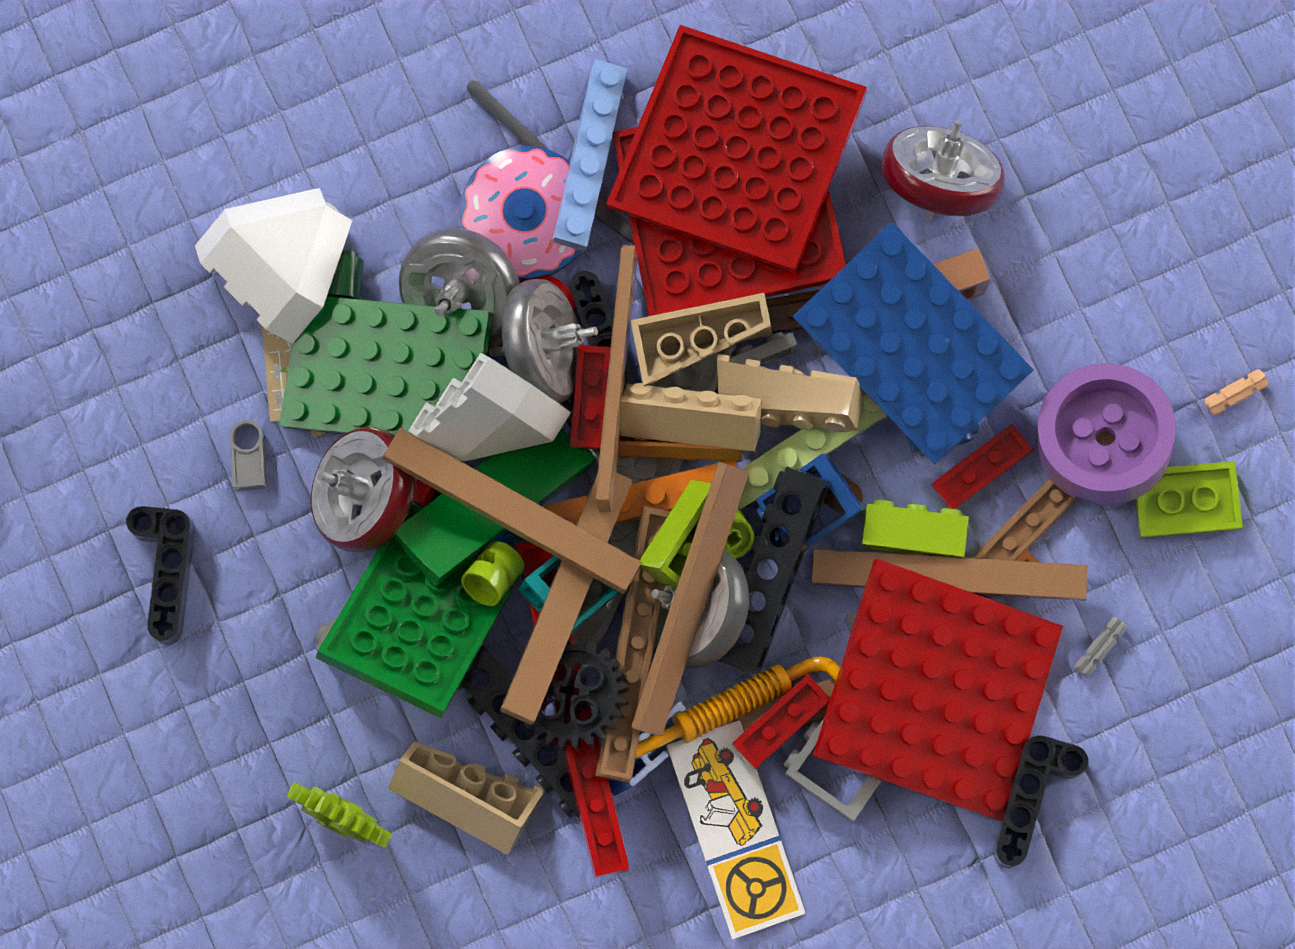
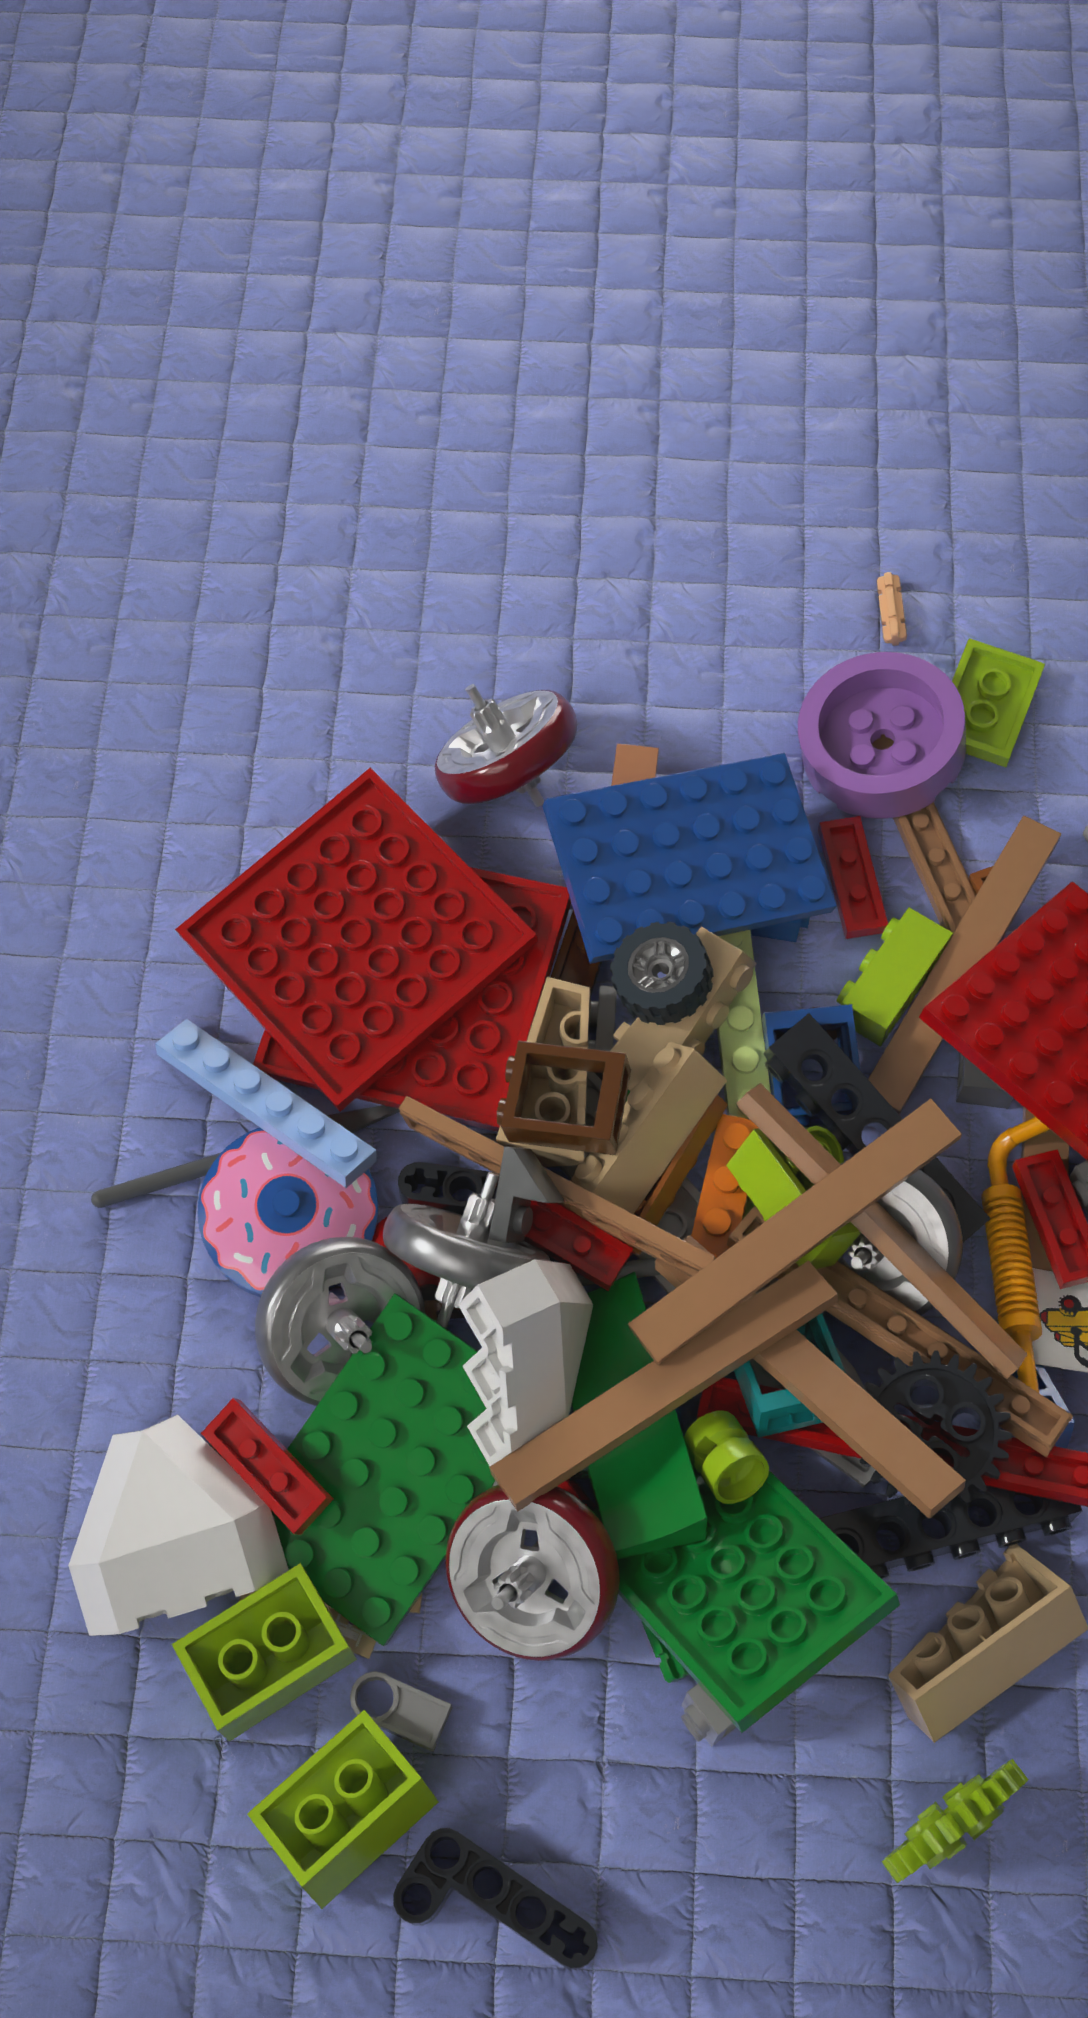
camera: 65 degrees left, 15 degrees down
none -> lime slope [171,1563,357,1742]
none -> red plate [201,1398,333,1535]
none -> lime slope [247,1710,439,1909]
none -> dark grey slope [489,1146,564,1243]
none -> reddish brown window [497,1041,631,1155]
none -> black wheel [610,922,714,1025]
none -> medium nougat tile [628,1098,962,1365]

